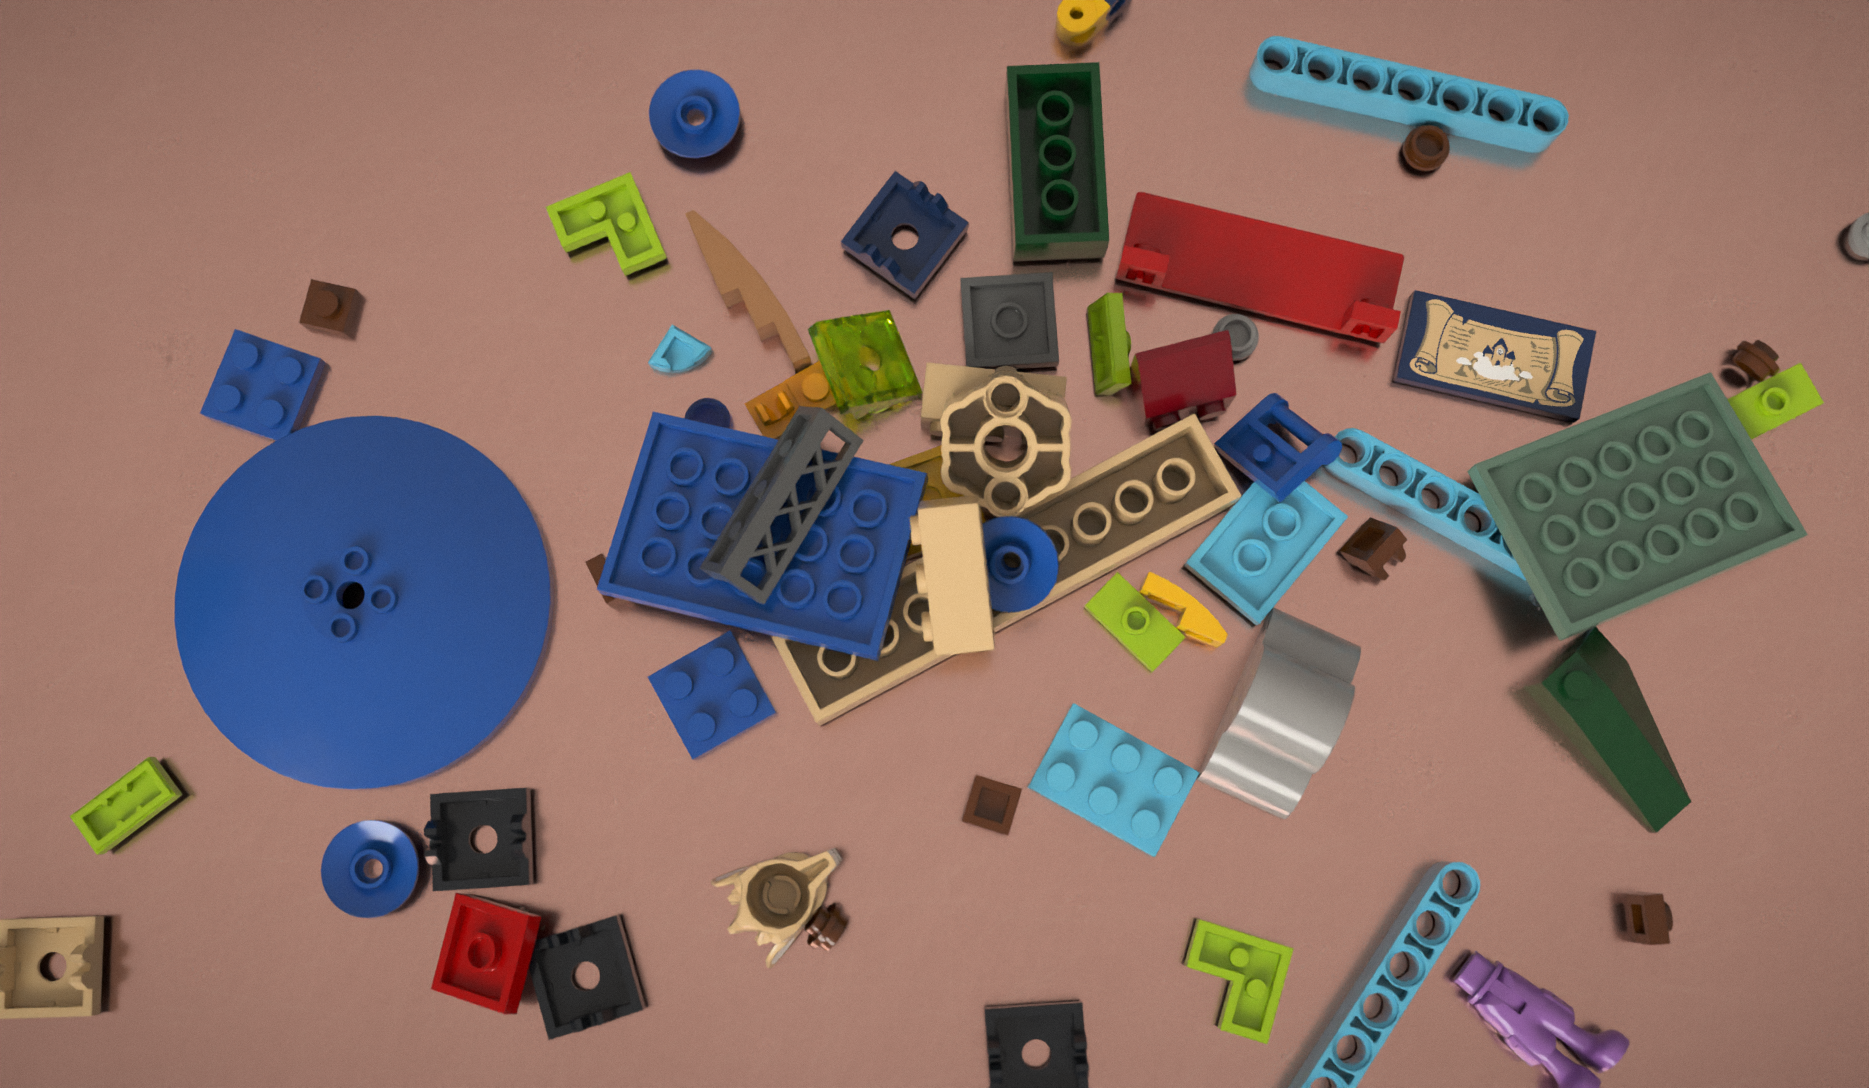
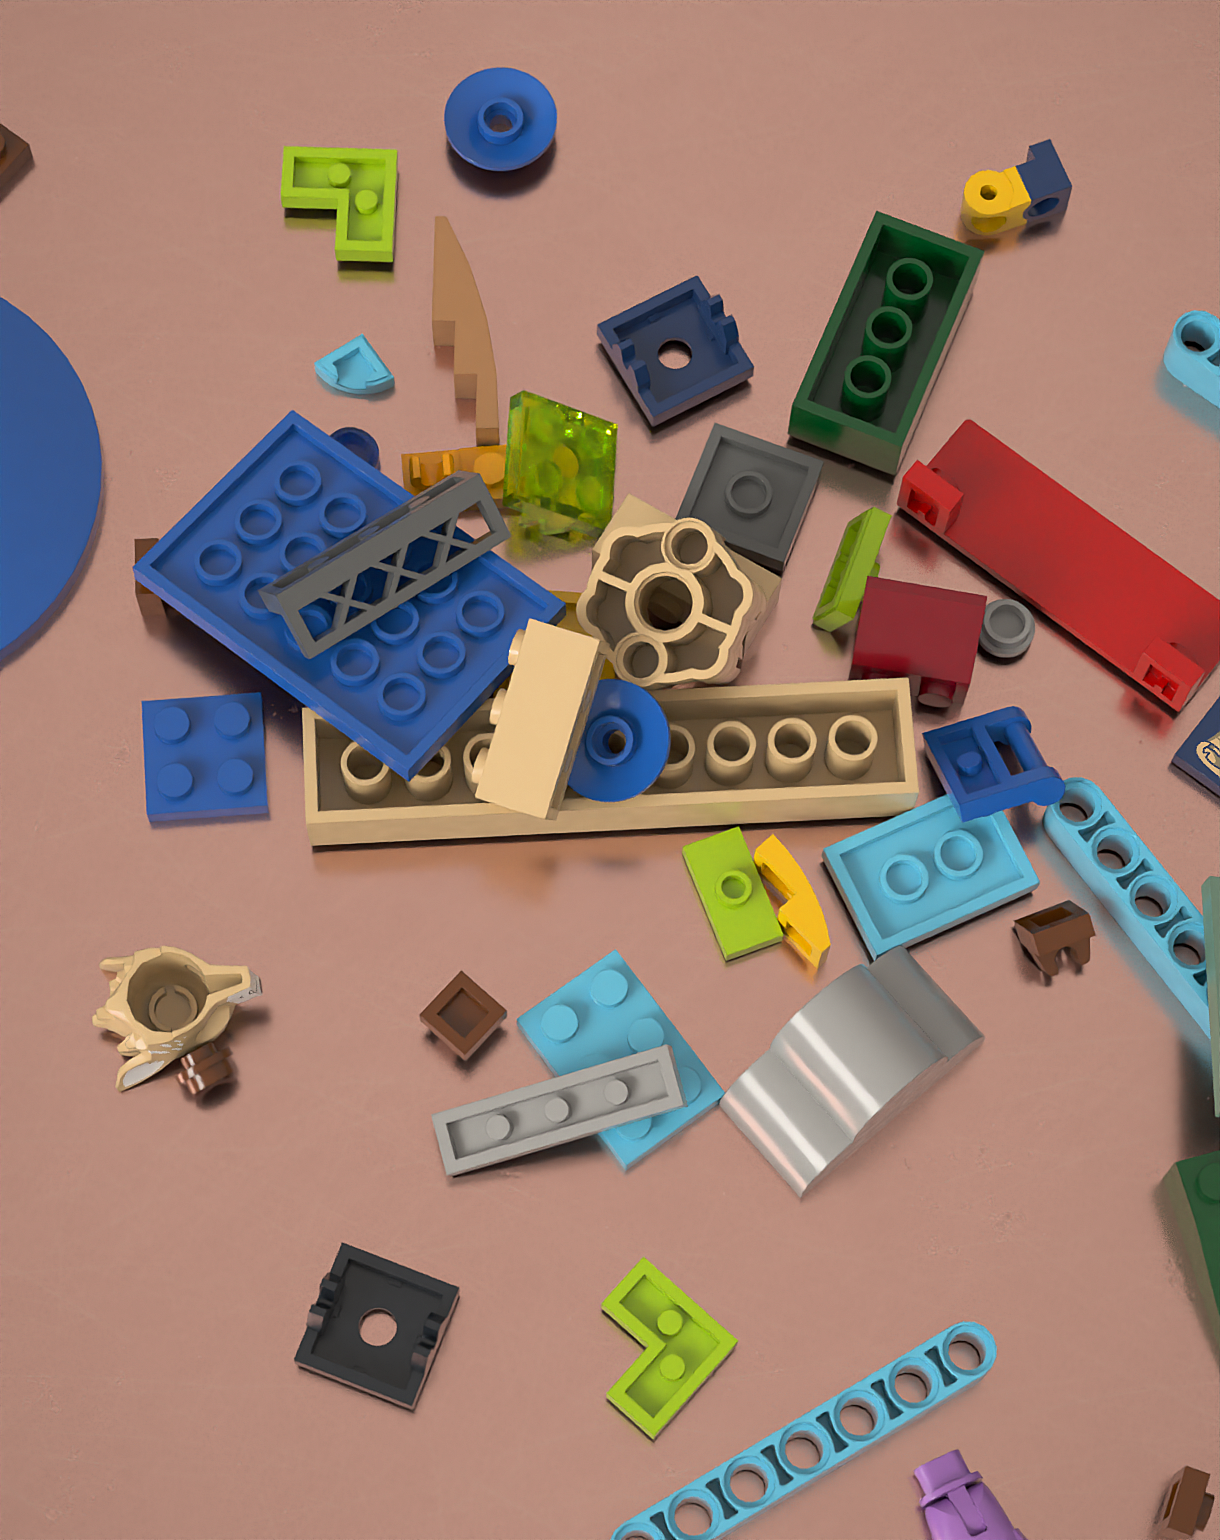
camera: 20 degrees right, 10 degrees down
none -> light grey plate [431,1044,688,1176]

